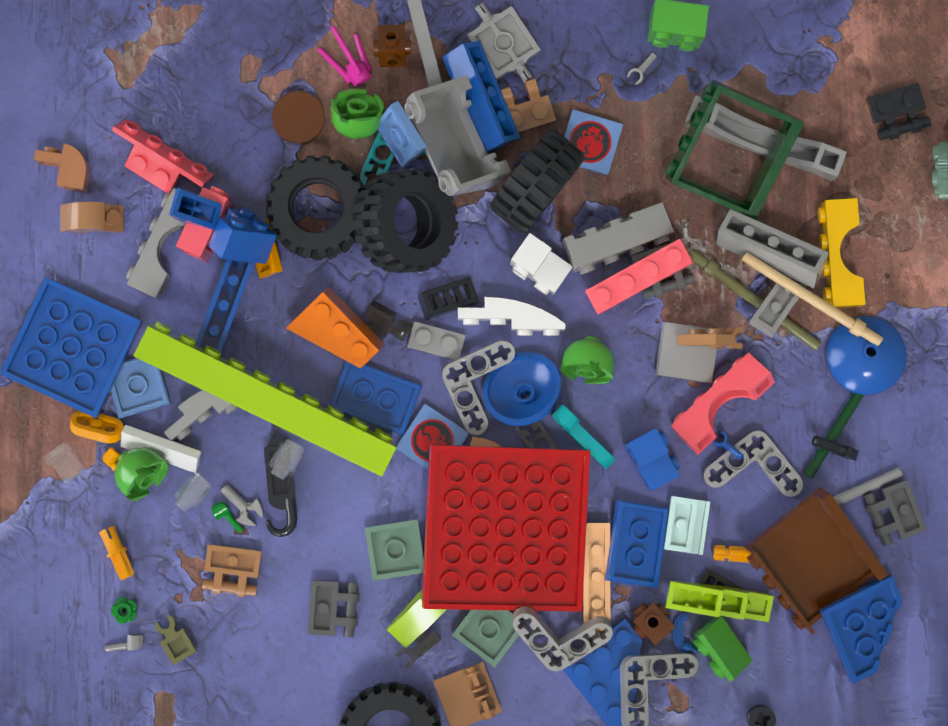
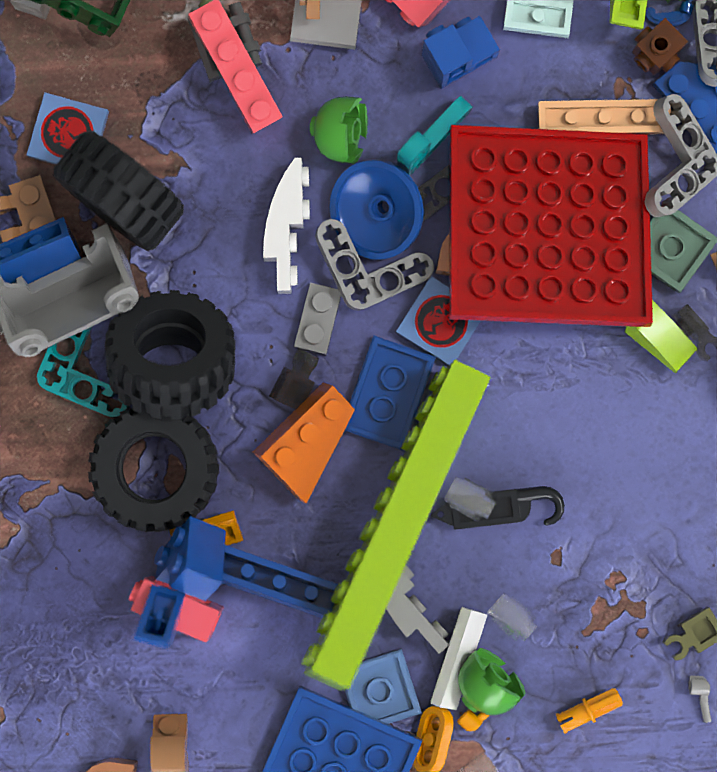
camera: 90 degrees left, 0 degrees up
green plate [111,597,137,624] -> none
coral bracket [112,119,214,193] -> none
light grey arch [126,188,186,300] -> none
medium nougat plate [202,544,262,598] -> none
green hand [211,502,244,534] -> none
light grey bar [221,484,264,526] -> none
reddish brown tile [272,91,325,145] -> none
dark grey plate [308,580,360,637] -> none
bright green cylinder [331,89,384,139] -> none
sand green plate [365,519,424,581] -> none
medium blue tile [378,101,427,169] -> none
black slope [417,277,479,321] -> none
white brick [510,233,573,296] -> none
light grey wedge [562,202,674,275] -> none
blue tile [605,500,669,588] -> none

